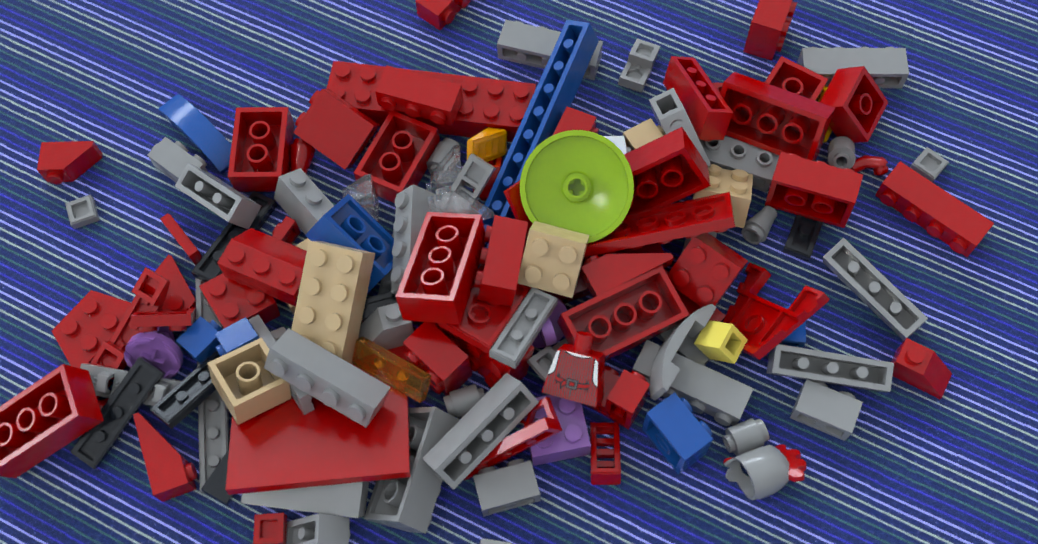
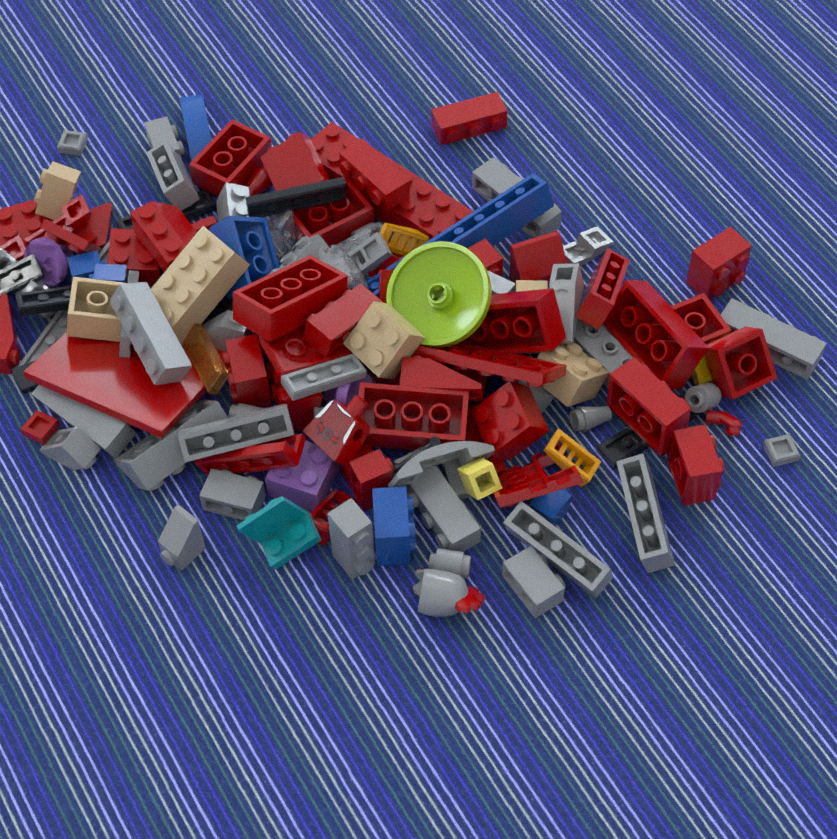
camera: 30 degrees right, 10 degrees down
red slope [37,141,103,184] -> none
red tile [160,213,203,266] -> none
red brick [875,161,994,257] -> none
red slope [891,338,952,399] -> none
none -> tan brick [34,161,81,220]
none -> teal bracket [236,496,321,570]
none -> black tile [245,177,347,217]
none -> light grey brick [327,498,375,579]
none -> black hinge [393,436,441,474]
none -> red slope [509,231,568,289]
none -> light orange slope [544,428,601,487]
none -> red brick [667,424,725,506]

